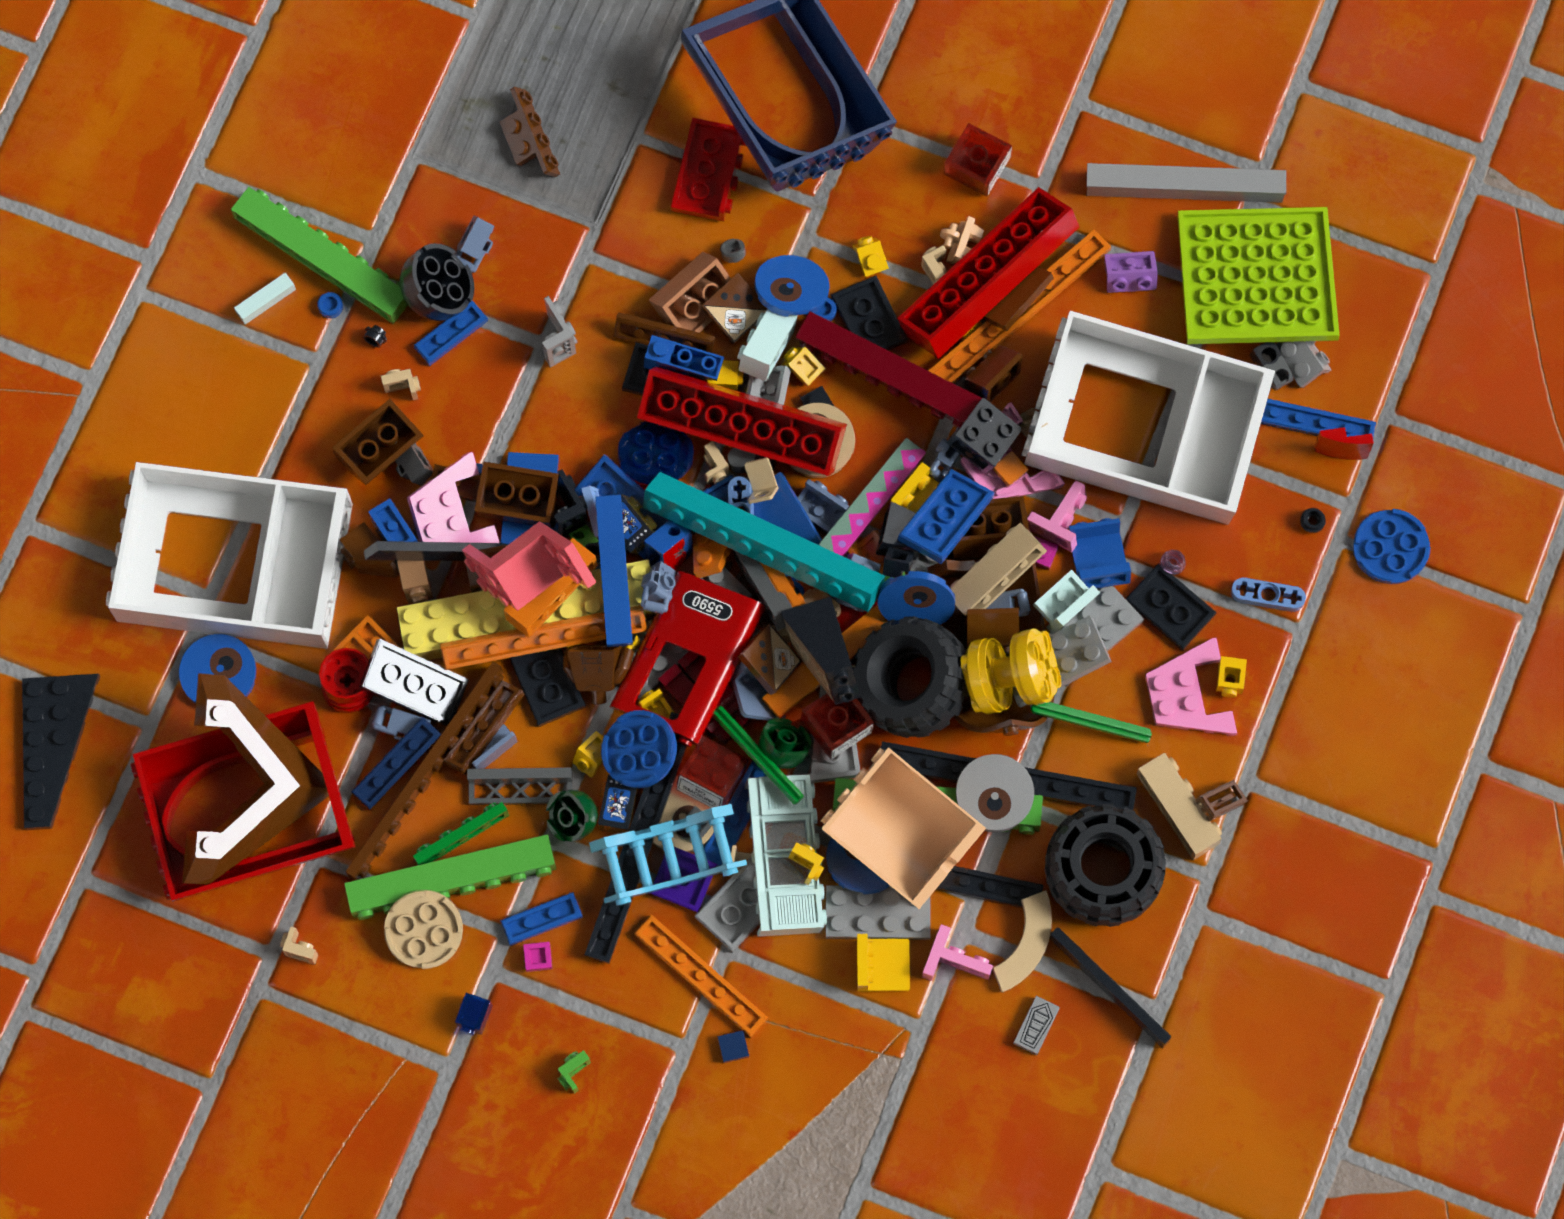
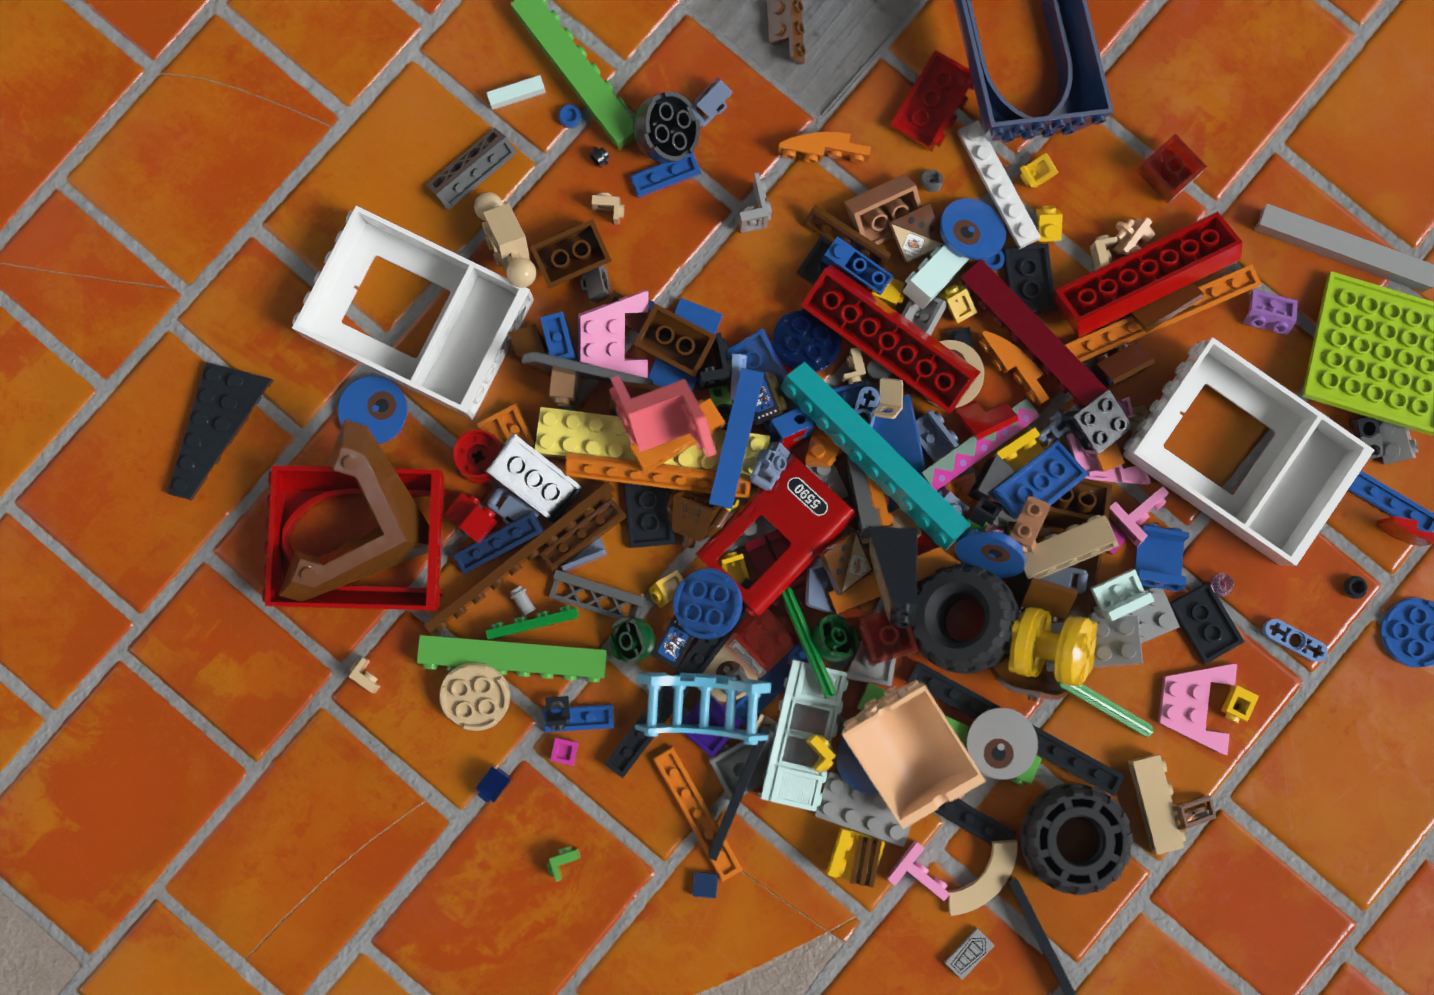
camera: 15 degrees right, 10 degrees up
none -> dark grey fence [426,128,517,210]
none -> red brick [444,493,497,543]
none -> tan brick [474,192,536,288]
none -> light grey pin [510,585,536,617]
none -> black bracket [544,696,571,730]
none -> black tile [708,725,771,861]
none -> orange slope [778,132,871,164]
none -> reddish brown tile [850,836,882,888]
none -> red tile [955,400,1019,440]
none -> white plate [957,121,1040,249]
none -> orange slope [978,331,1049,407]
none -> nougat bracket [1010,496,1050,553]
none -> yellow bracket [1020,153,1059,188]

